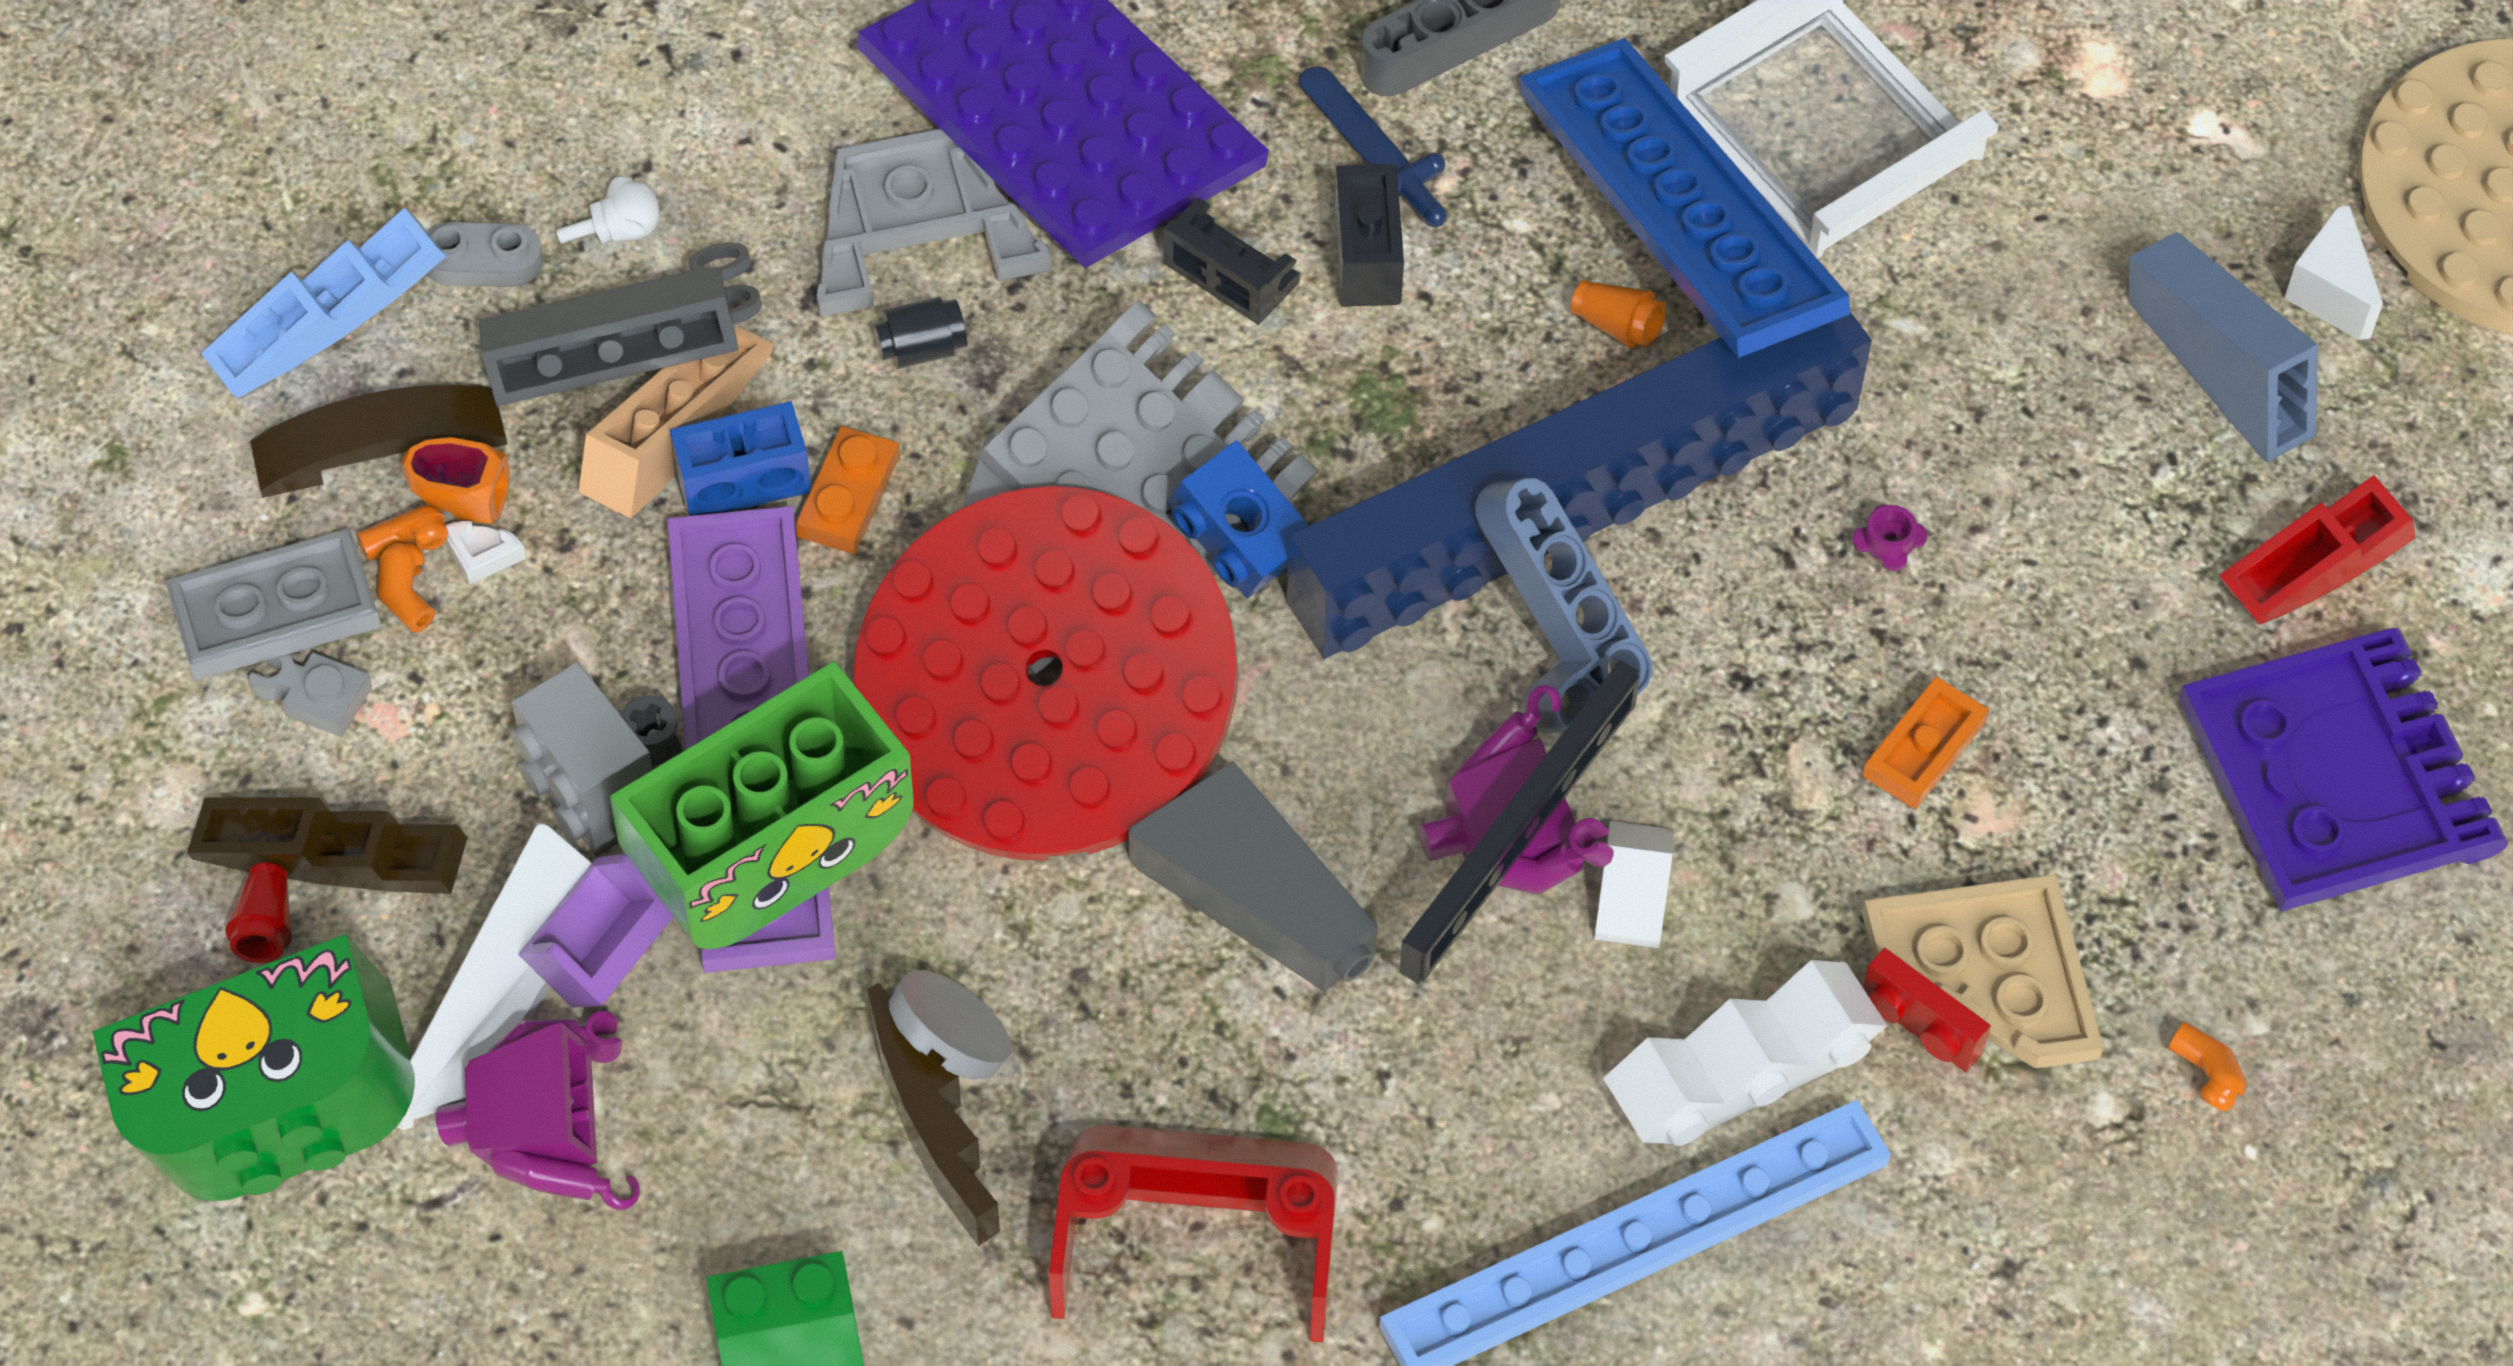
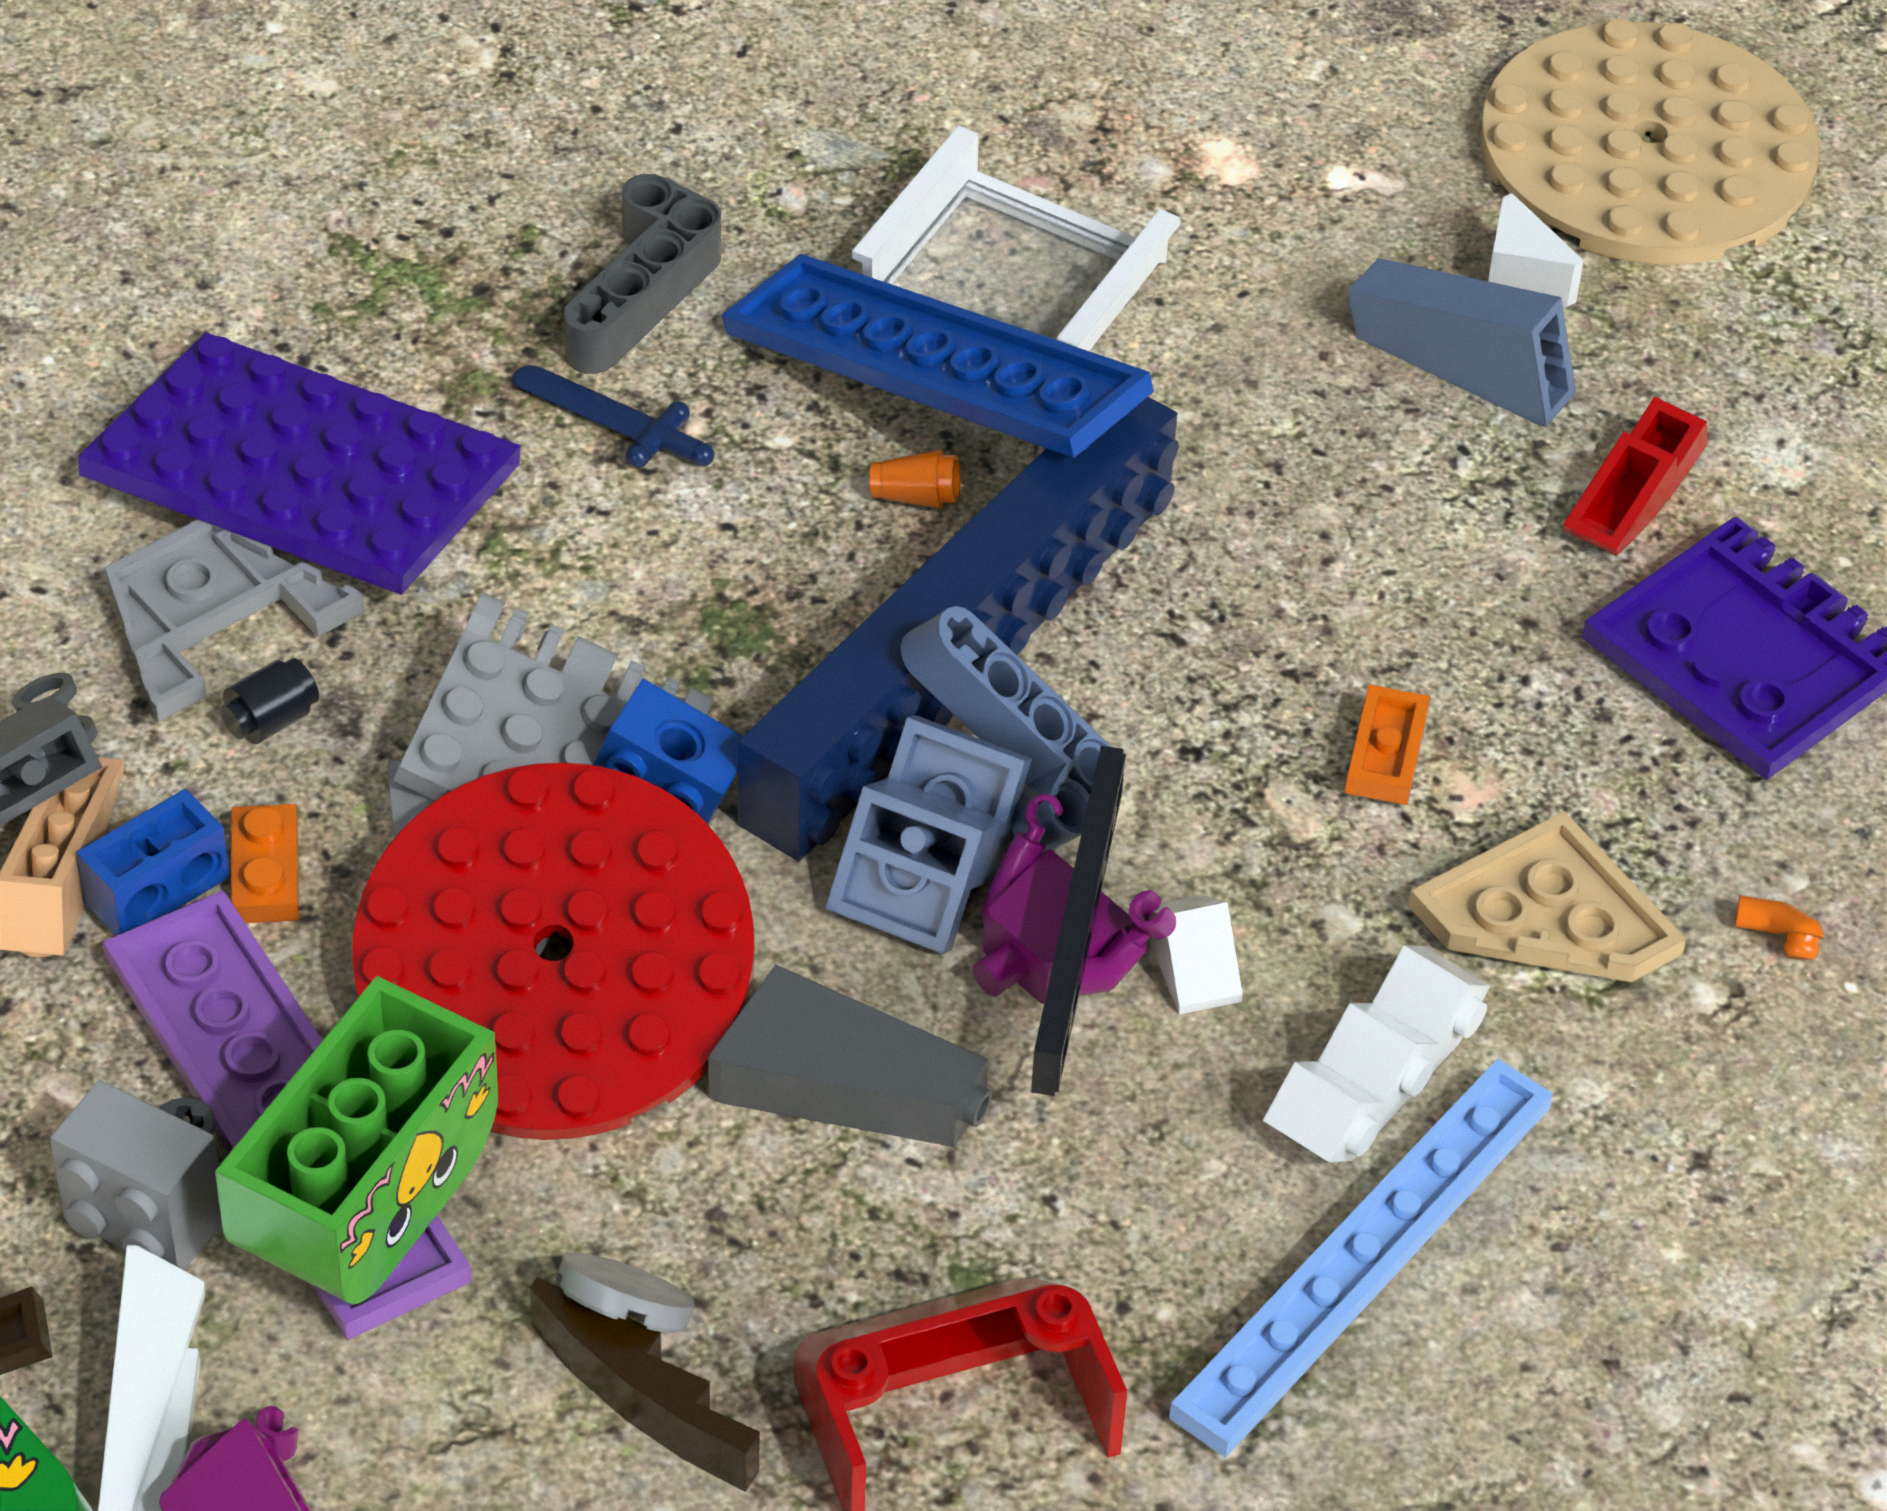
camera: 25 degrees left, 10 degrees down
medium lavender panel [518,854,673,1008] -> none
black hinge [1164,198,1300,325] -> none
black panel [1334,164,1404,307] -> none
magenta plate [1852,505,1927,571] -> none
red plate [1863,947,1991,1073] -> none
none -> sand blue bracket [825,715,1032,954]

